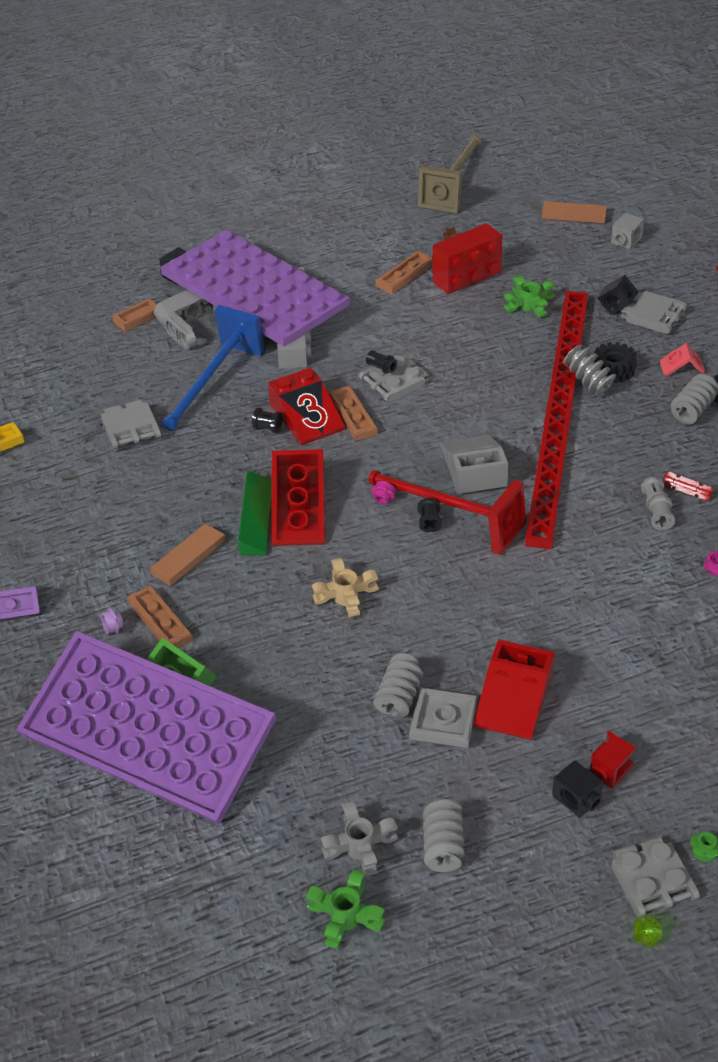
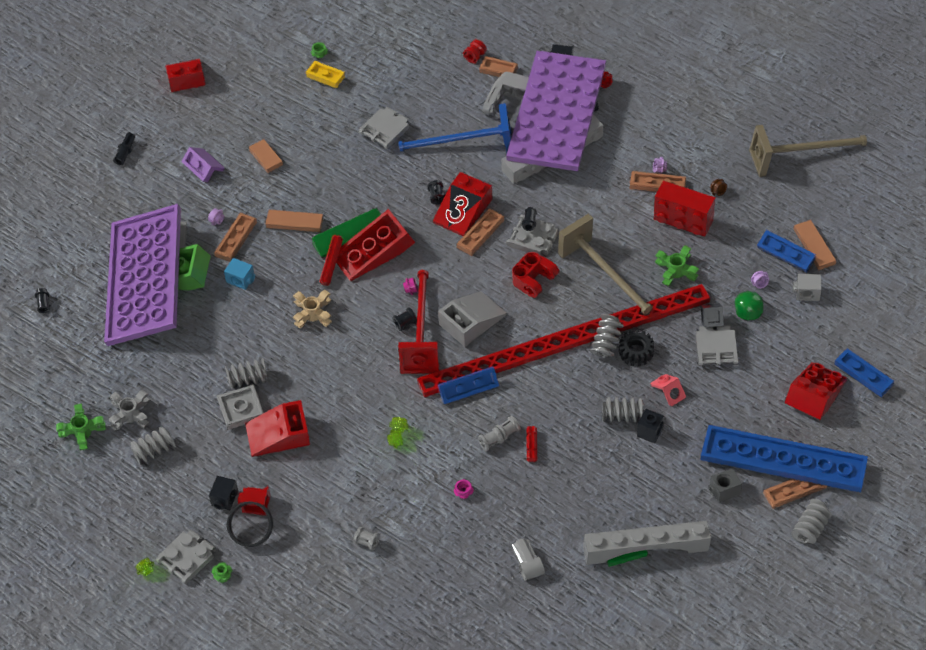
camera: 60 degrees right, 10 degrees up
none -> black pin [34,288,50,313]
none -> dark azure brick [224,258,255,290]
none -> black tyre [227,501,273,547]
none -> nougat tile [249,139,283,173]
none -> red axle [319,235,343,286]
none -> clear neon green plate [387,429,403,449]
none -> clear neon green plate [389,417,409,433]
none -> blue plate [438,367,499,404]
none -> red wheel [463,39,487,64]
none -> red piece [512,252,560,298]
none -> dark tan tile [558,213,653,315]
none -> lavender plate [653,157,667,174]
none -> green hair [734,291,764,320]
none -> lavender plate [751,271,769,289]
none -> blue plate [757,230,816,273]

